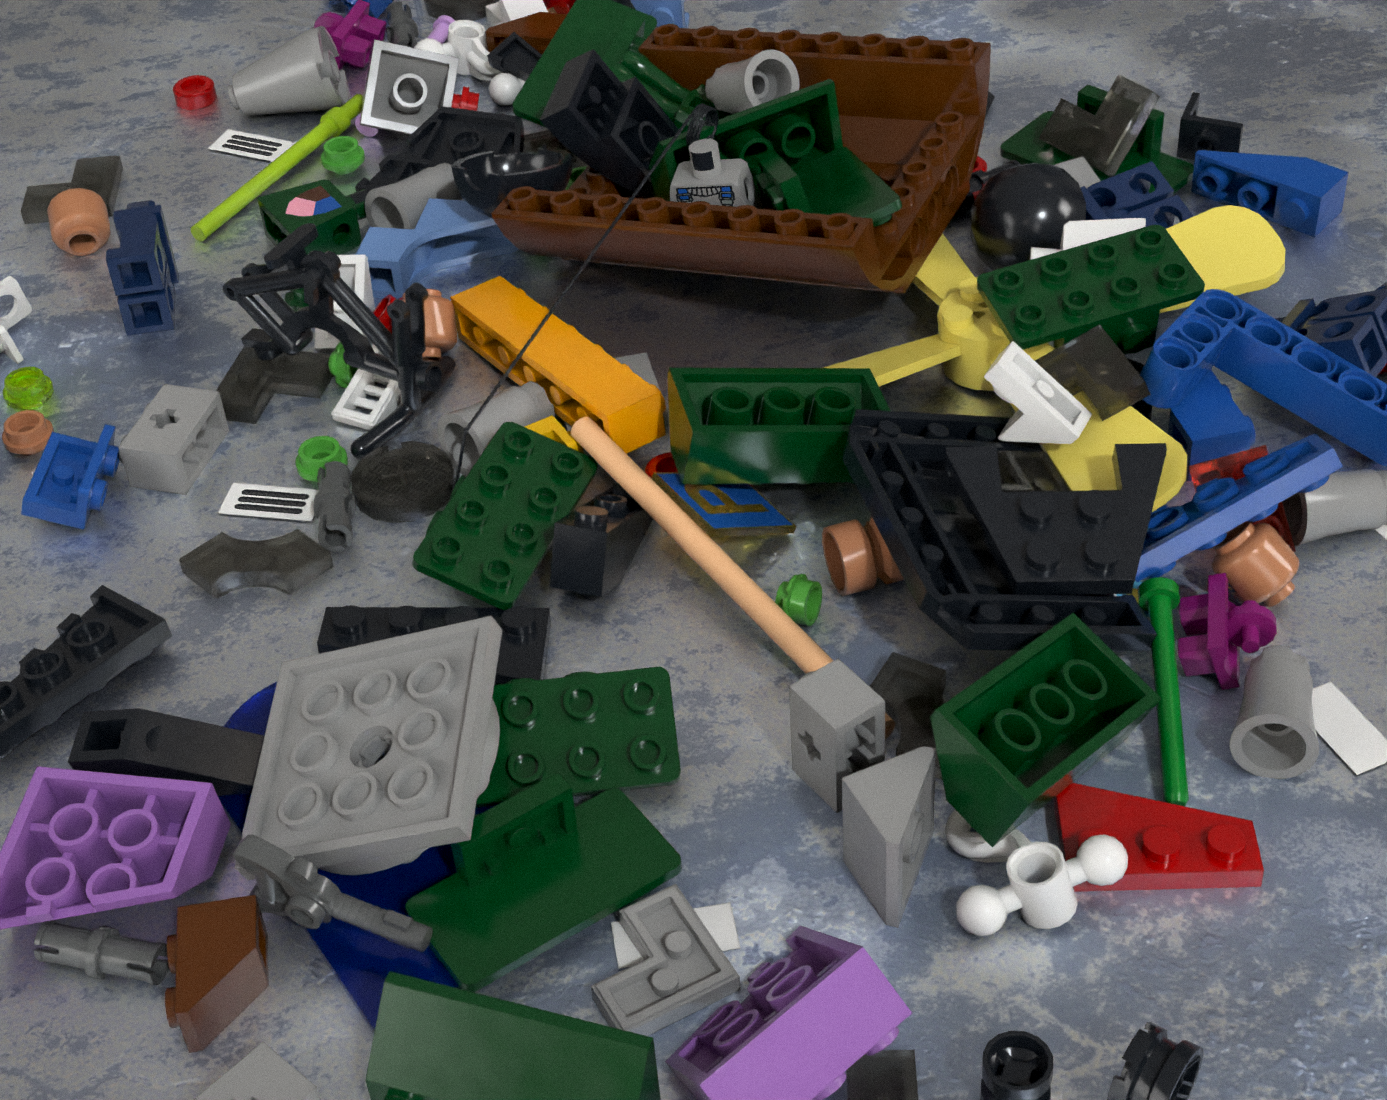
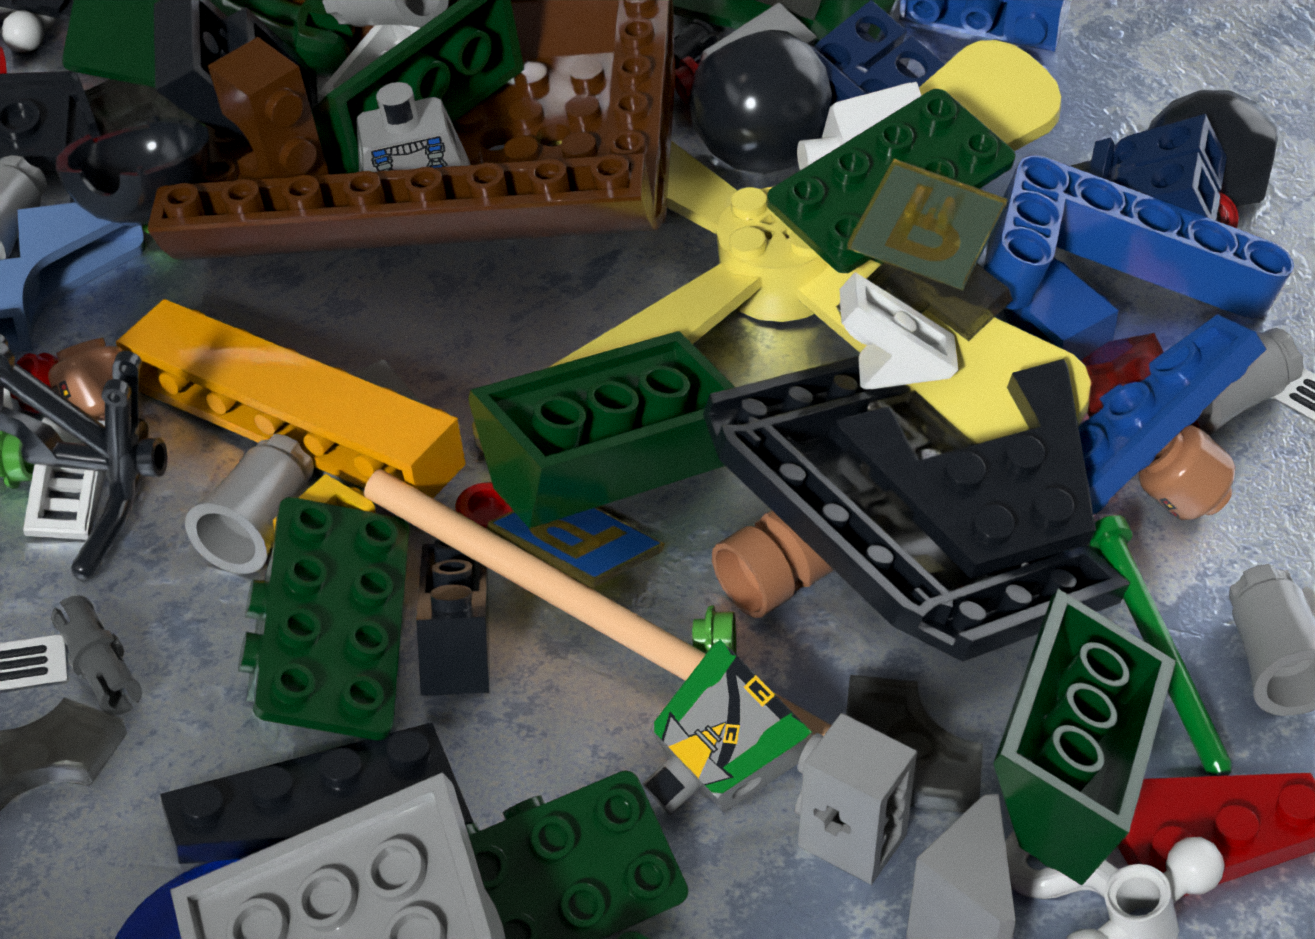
camera: 25 degrees left, 5 degrees up
bright green plate [295,436,348,482] -> none
clear smoke tile [351,441,455,523] -> none
black piece [454,103,719,487] -> none
dark green bracket [754,147,903,227] -> none
magenta hips [1178,573,1277,690] -> none
none -> reddish brown arch [208,37,329,180]
none -> torso [642,639,813,815]
none -> piece [847,159,1008,290]

